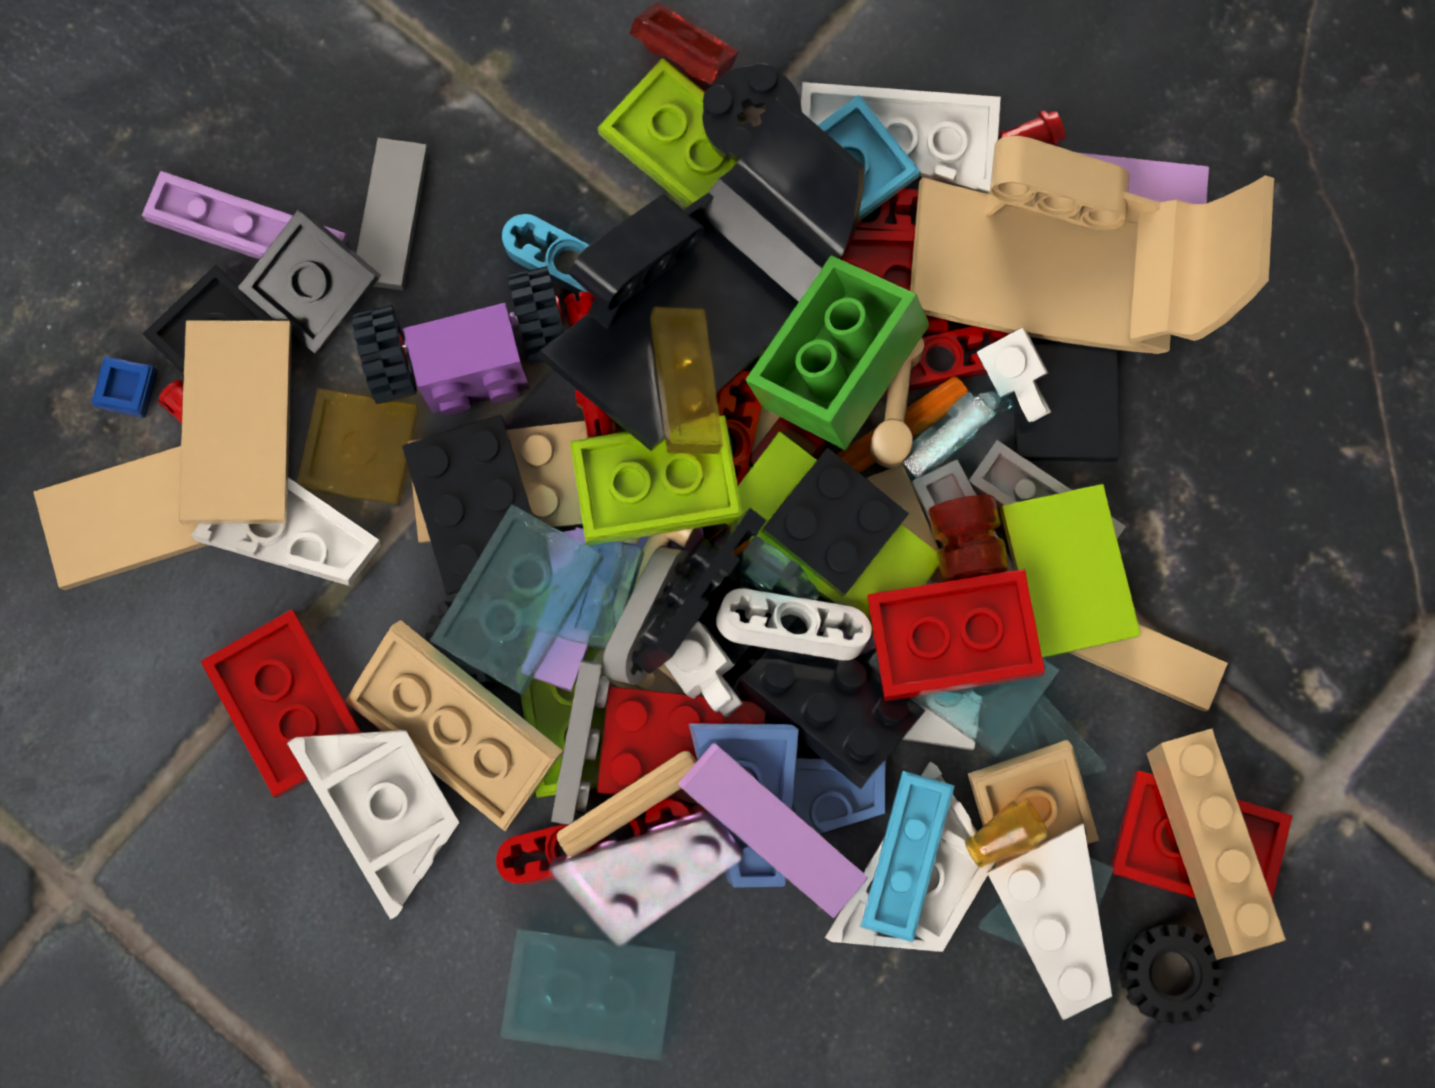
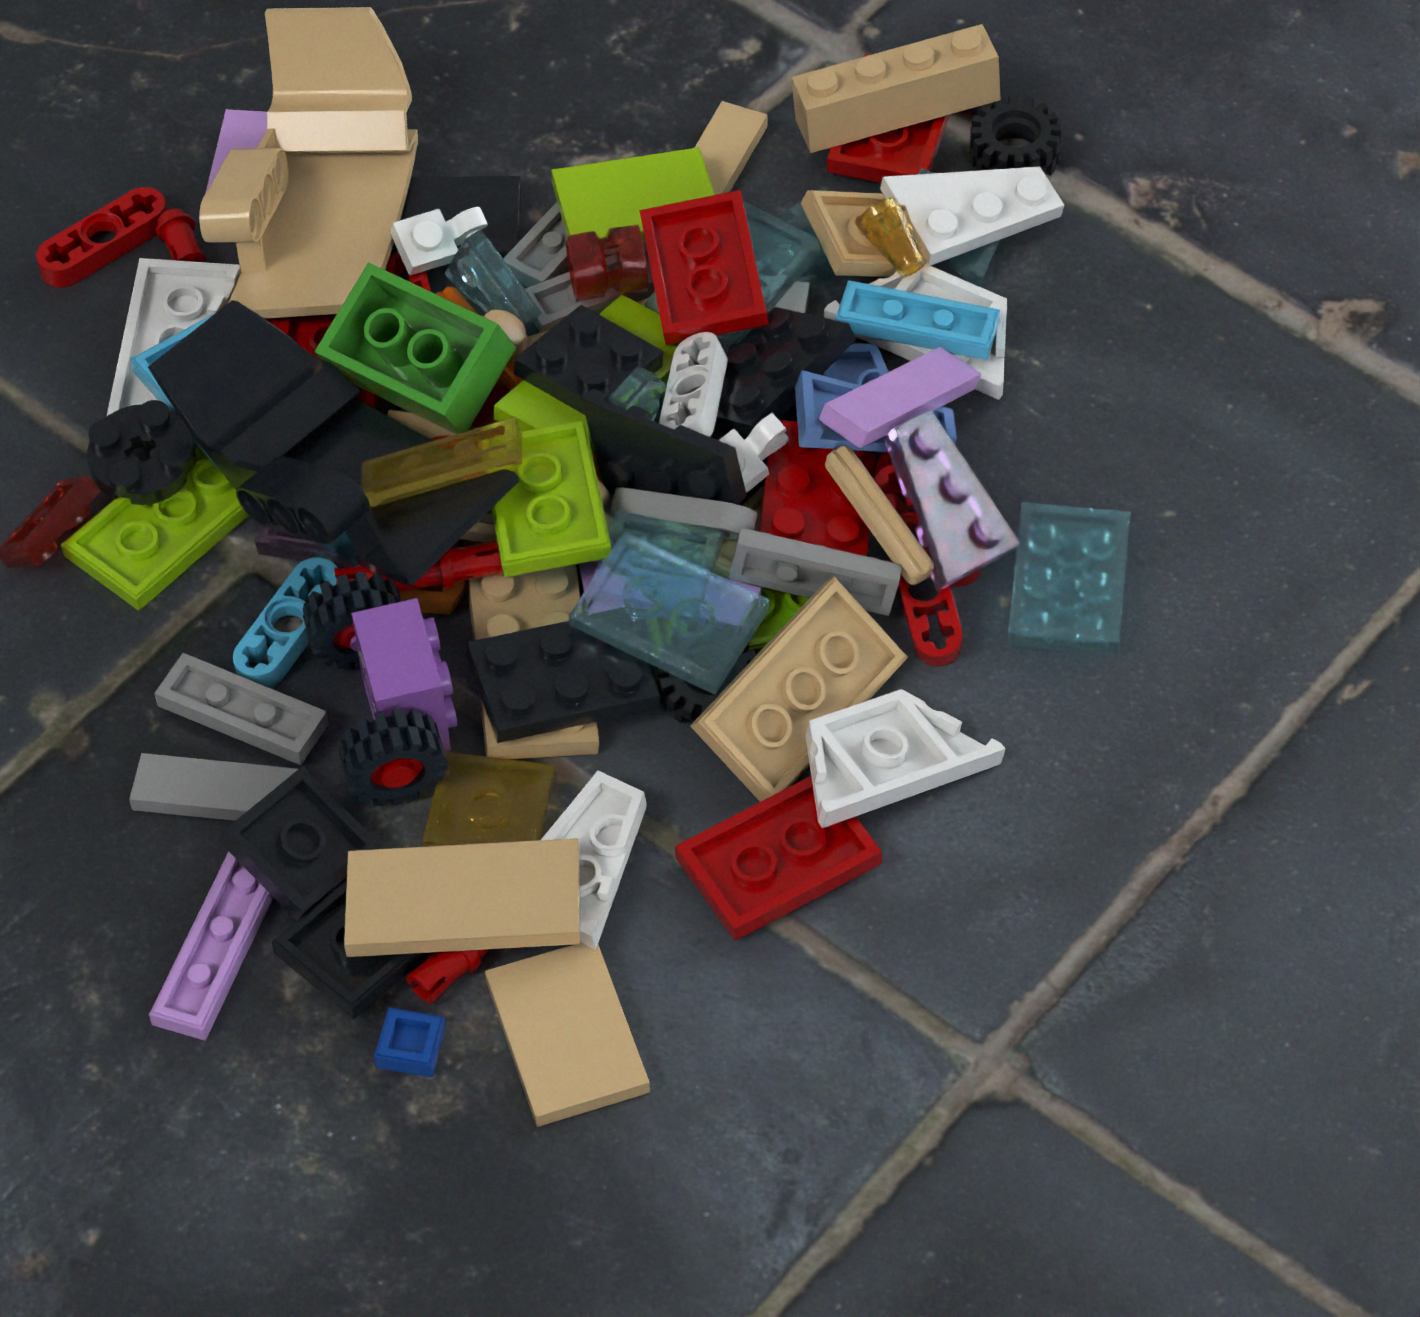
camera: 90 degrees left, 25 degrees down
none -> red beam [36,187,167,288]
none -> light grey plate [154,653,329,765]

